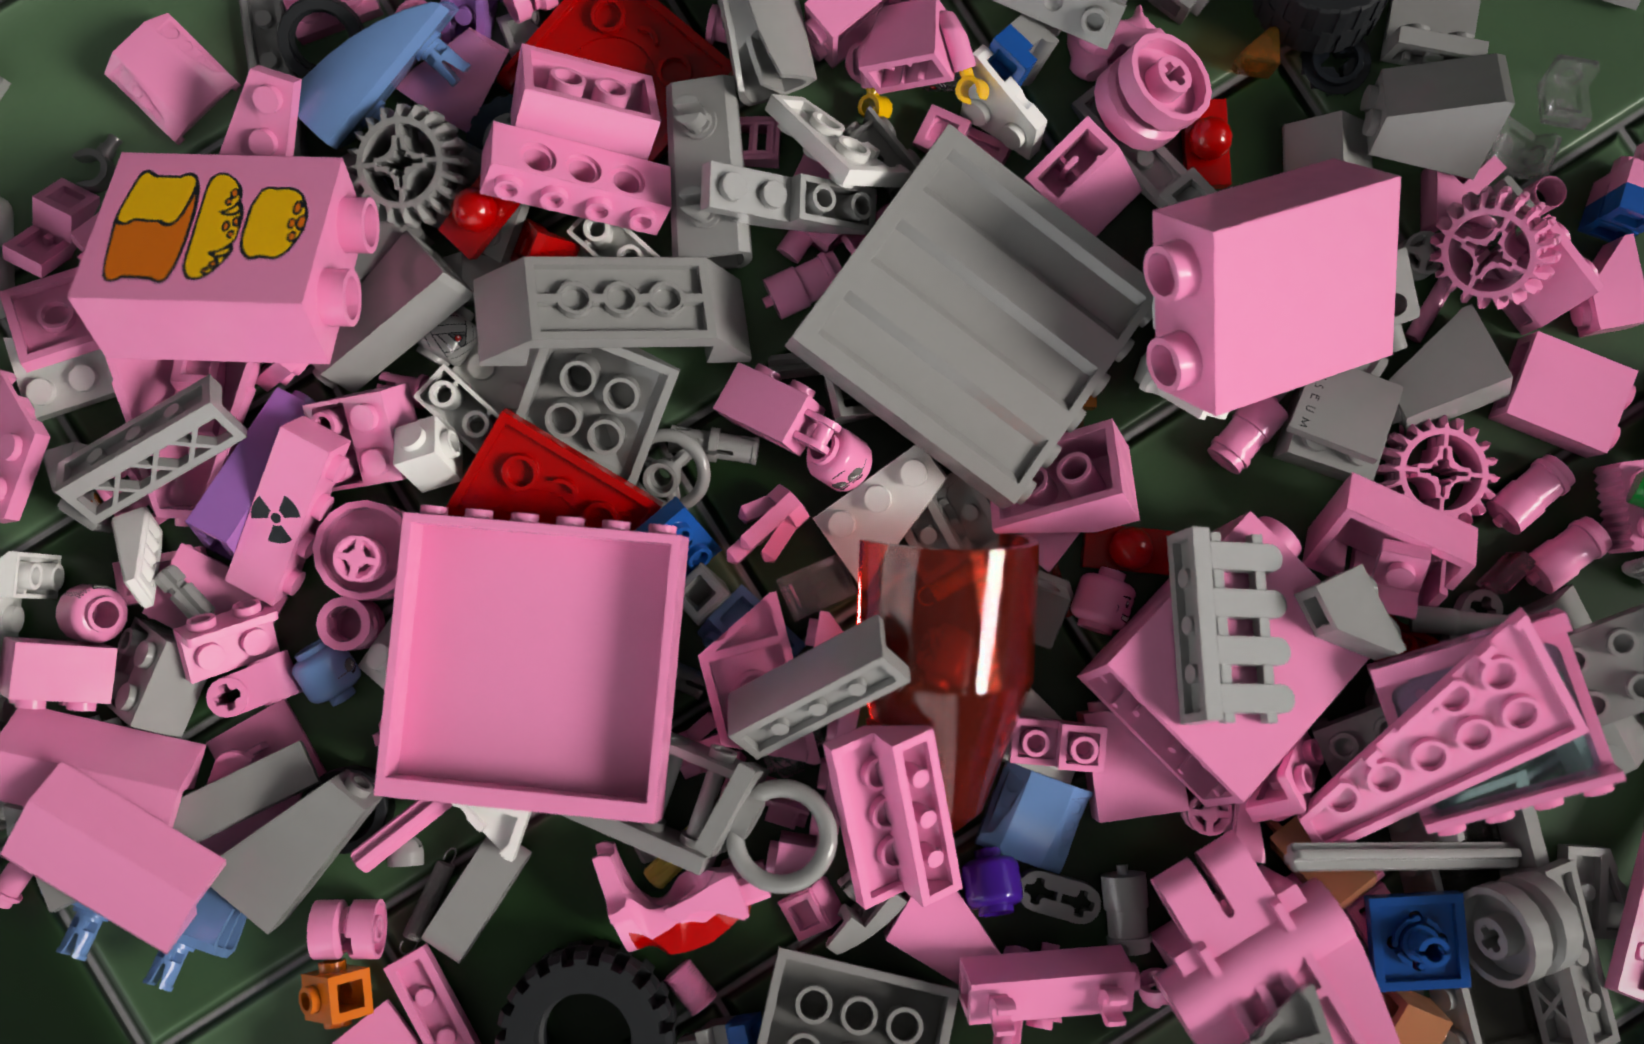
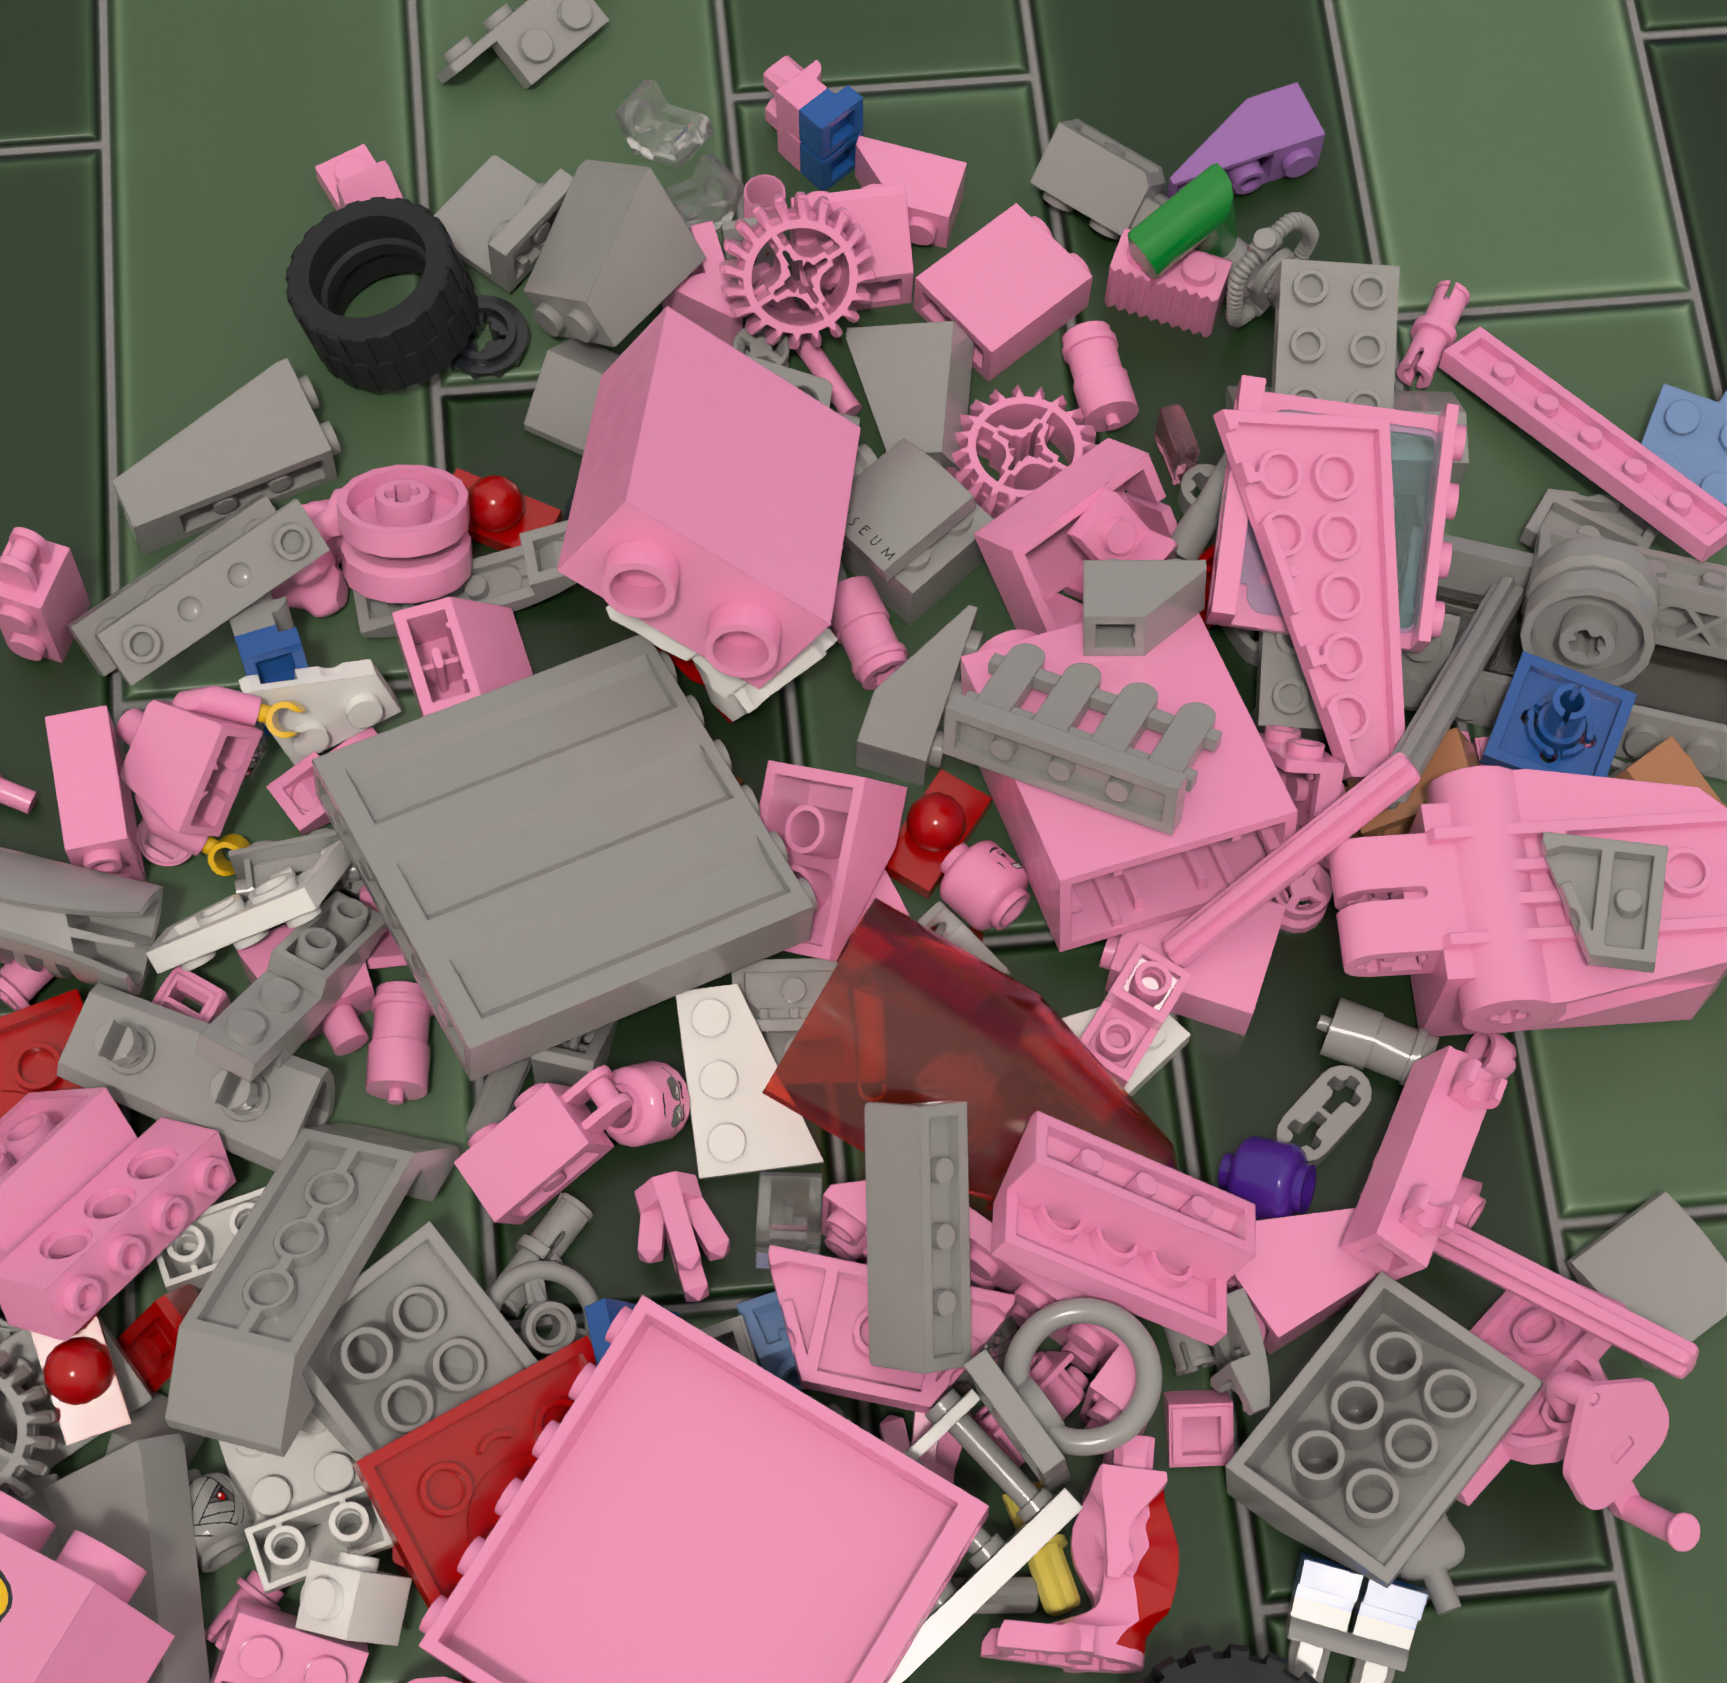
camera: 65 degrees left, 20 degrees down
bright pink piece [664,959,717,1016] -> none
medium blue slope [974,760,1093,874] -> none
clear orange slope [1231,26,1280,79] -> none
bright pink piece [1520,516,1612,594] -> none
none -> light grey slope [855,605,984,786]
none -> bright pink axle [1162,752,1421,968]

